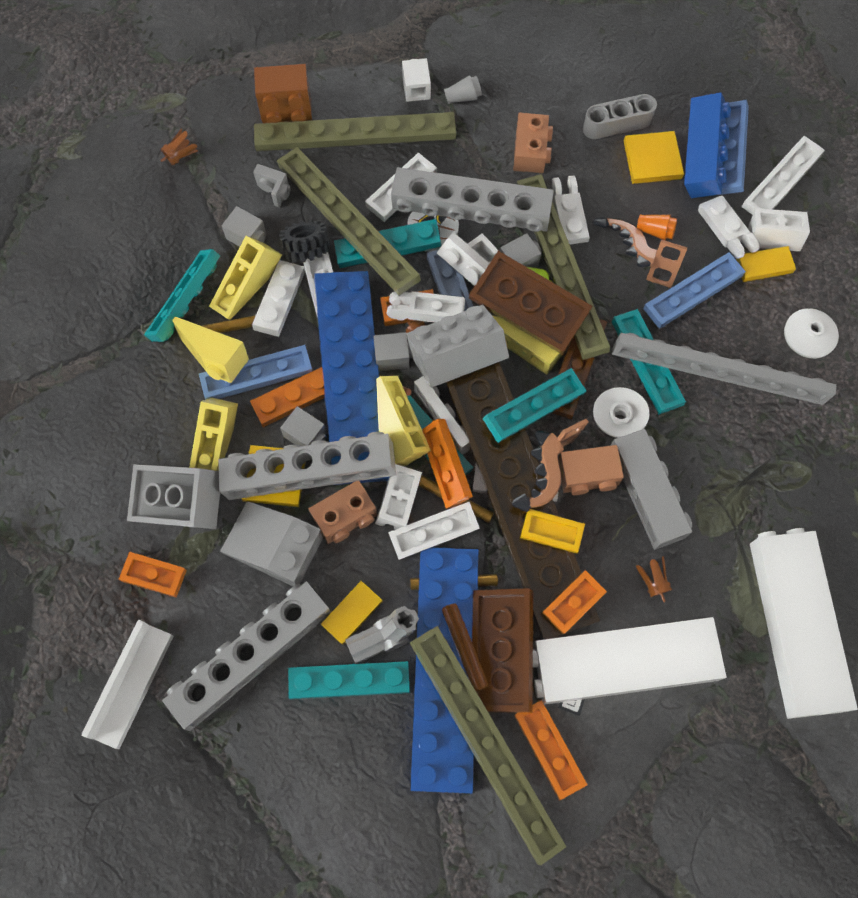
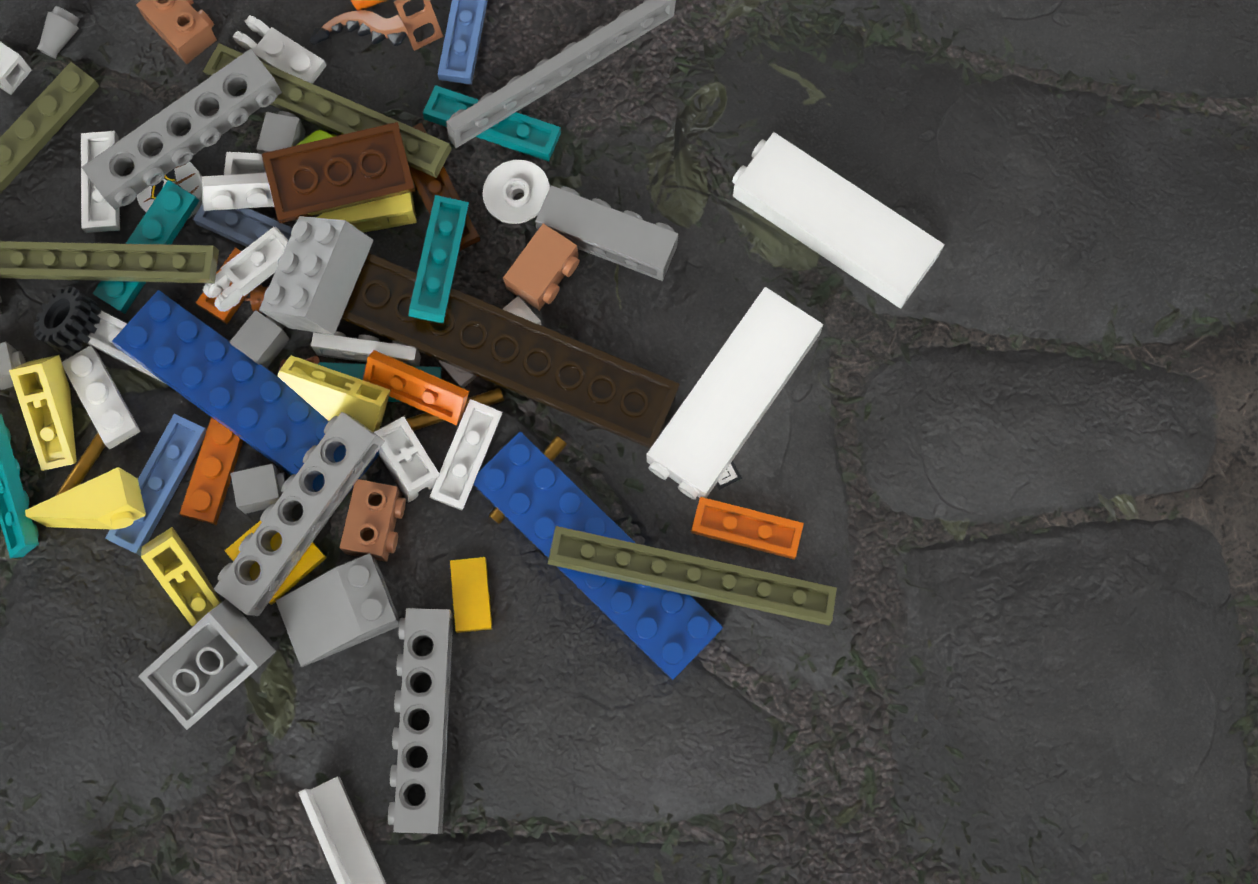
camera: 45 degrees left, 5 degrees up
orange plate [119,552,187,598] -> none
teal plate [288,661,410,699] -> none
light grey piece [345,606,419,664] -> none
reddish brown axle [442,603,488,691] -> none
reddish brown plate [472,588,533,713] -> none
nougat piece [512,419,588,512] -> none
yellow tile [520,509,585,553] -> none
orange plate [542,570,607,634] -> none
dark orange piece [636,556,672,602] -> none

